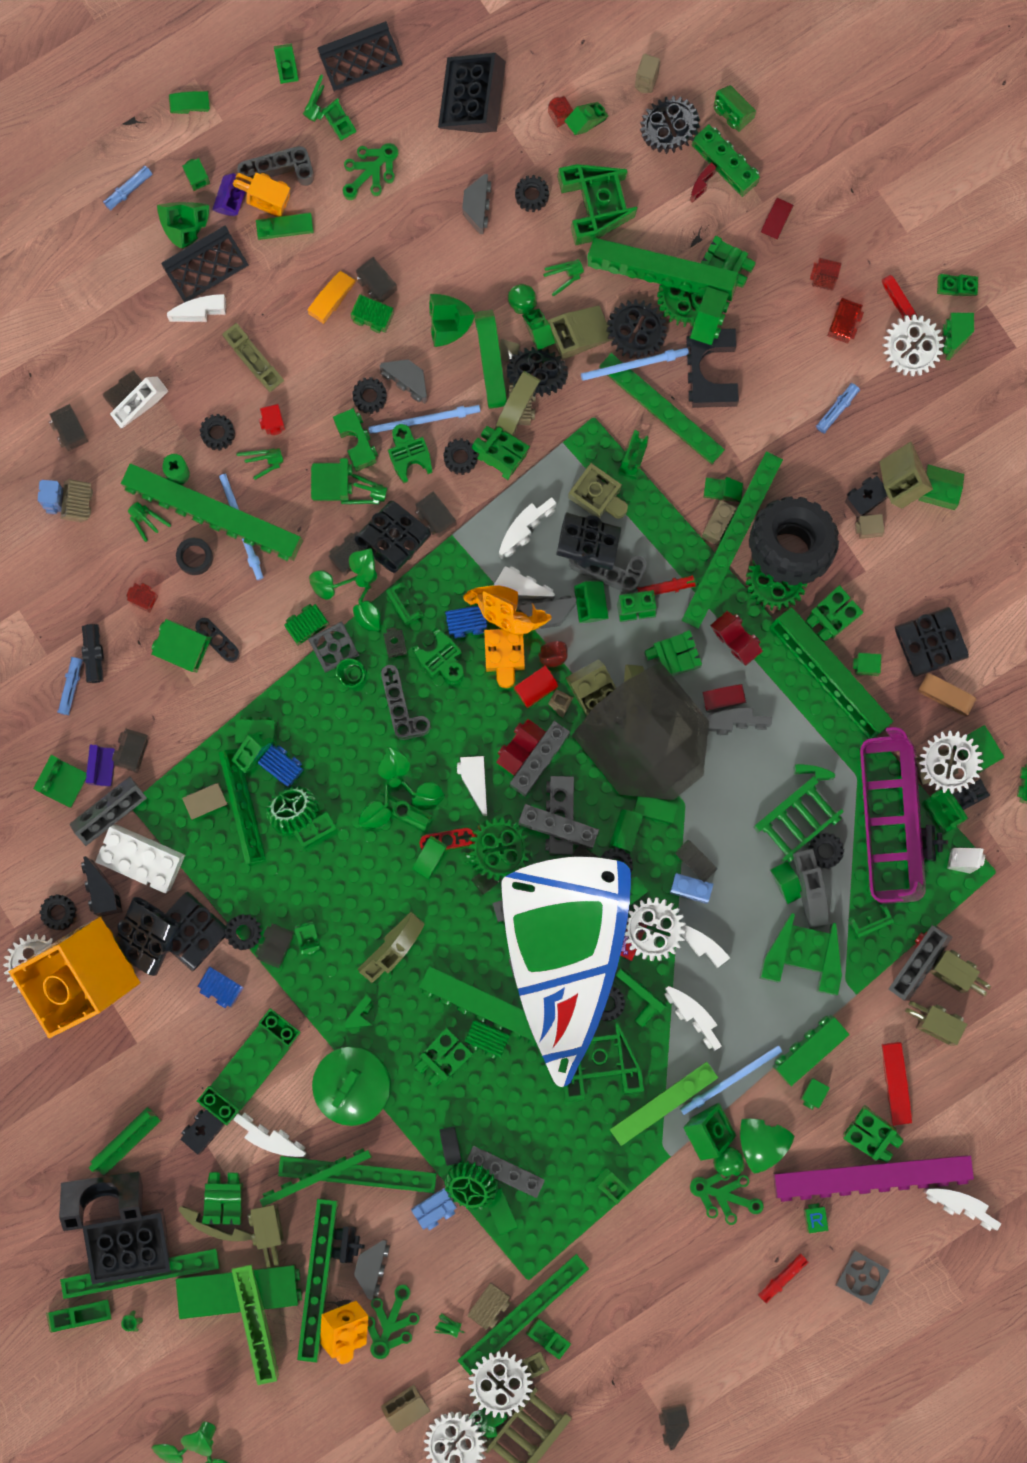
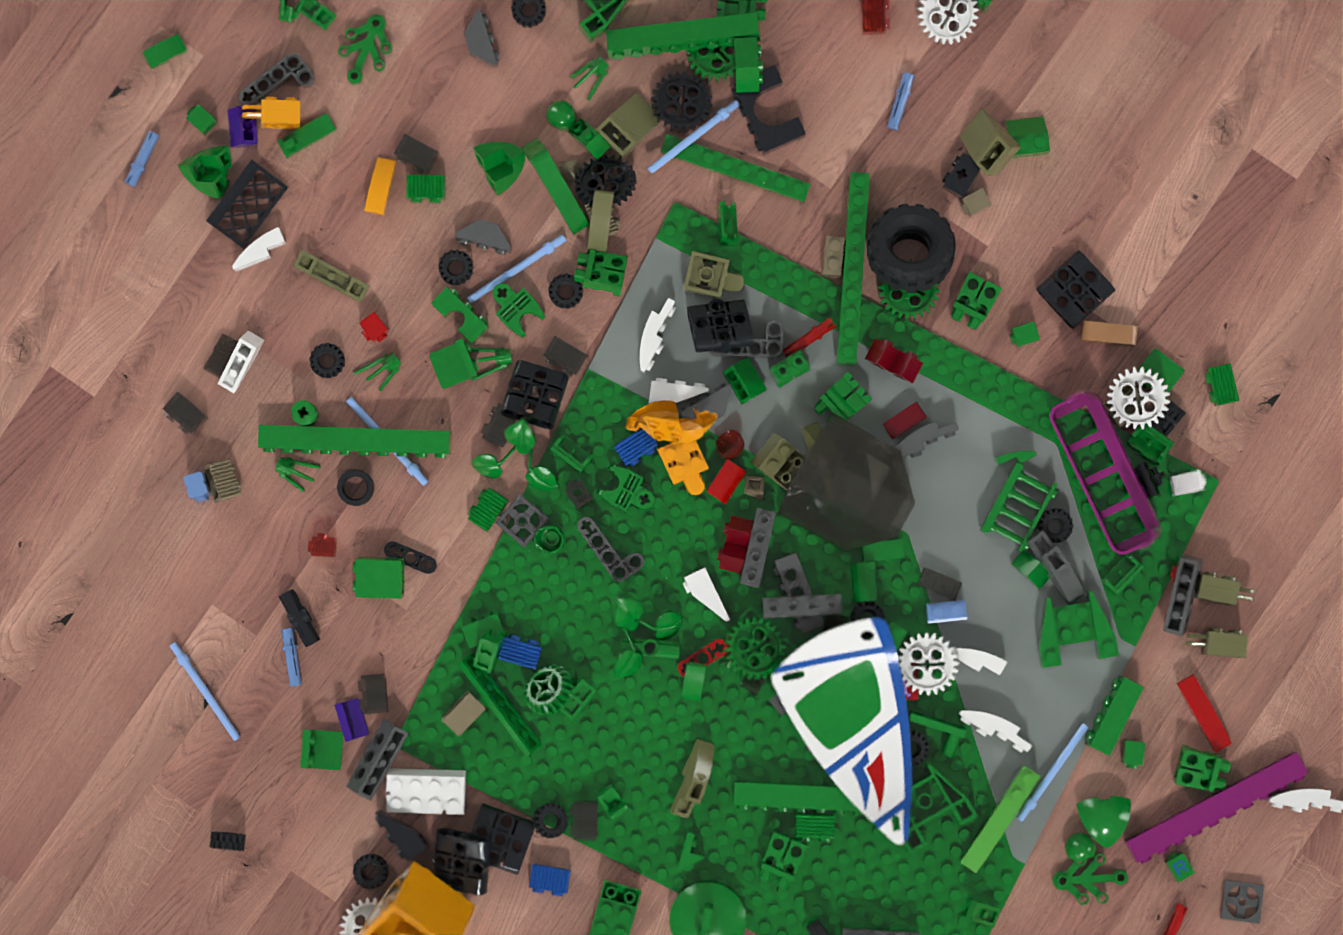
camera: 20 degrees left, 5 degrees up
green slope [683,1103,736,1161] -> none
green slope [703,477,743,502] -> none
green brick [769,607,894,739] -> none

